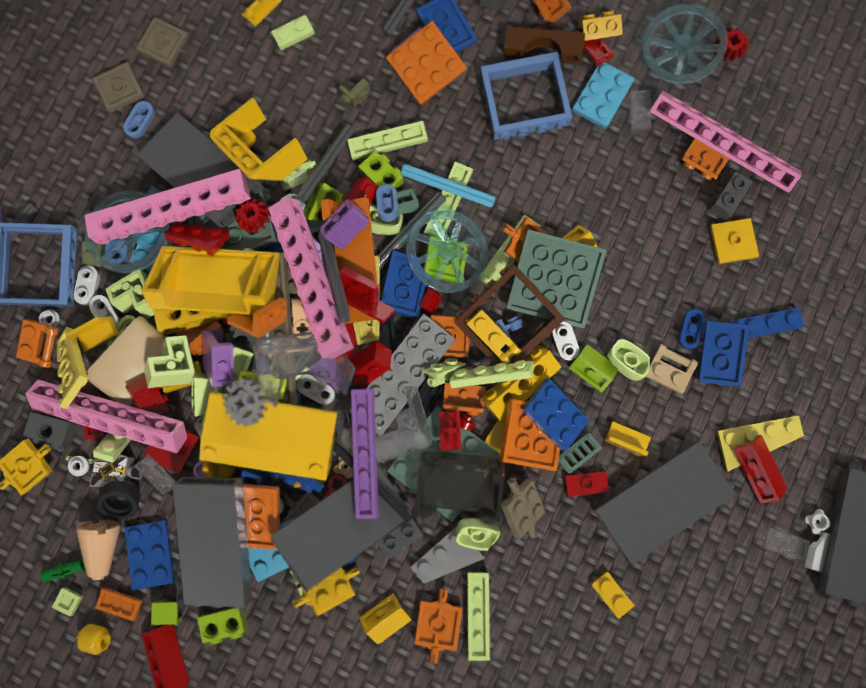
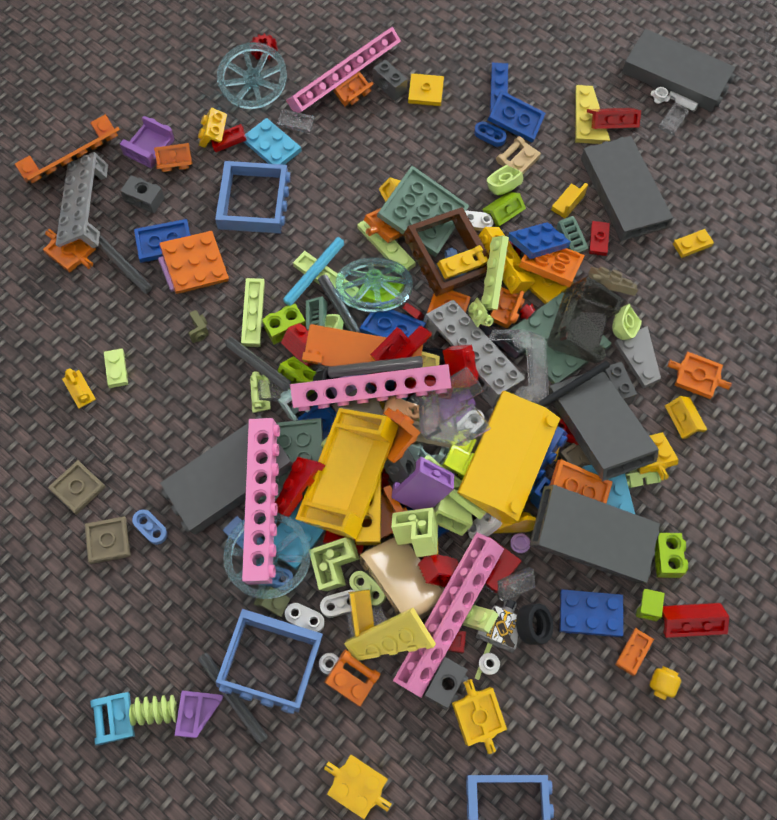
camera: 85 degrees left, 15 degrees down
green pin [40,558,85,583] -> none
yellowish green plate [52,587,83,616] -> none
light nougat cone [76,520,120,580] -> none
yellow windscreen [210,97,308,181] -> none
light grey gear [223,378,268,427] -> none
red gear [234,199,270,234] -> none
medium lavender brick [319,199,369,250] -> none
medium lavender plate [351,389,379,519] -> none
medium blue plate [376,185,398,222] -> none
red hips [439,412,461,450] -> none
yellowish green plate [468,572,490,661] -> none
reddish brown arch [504,26,586,64] -> none

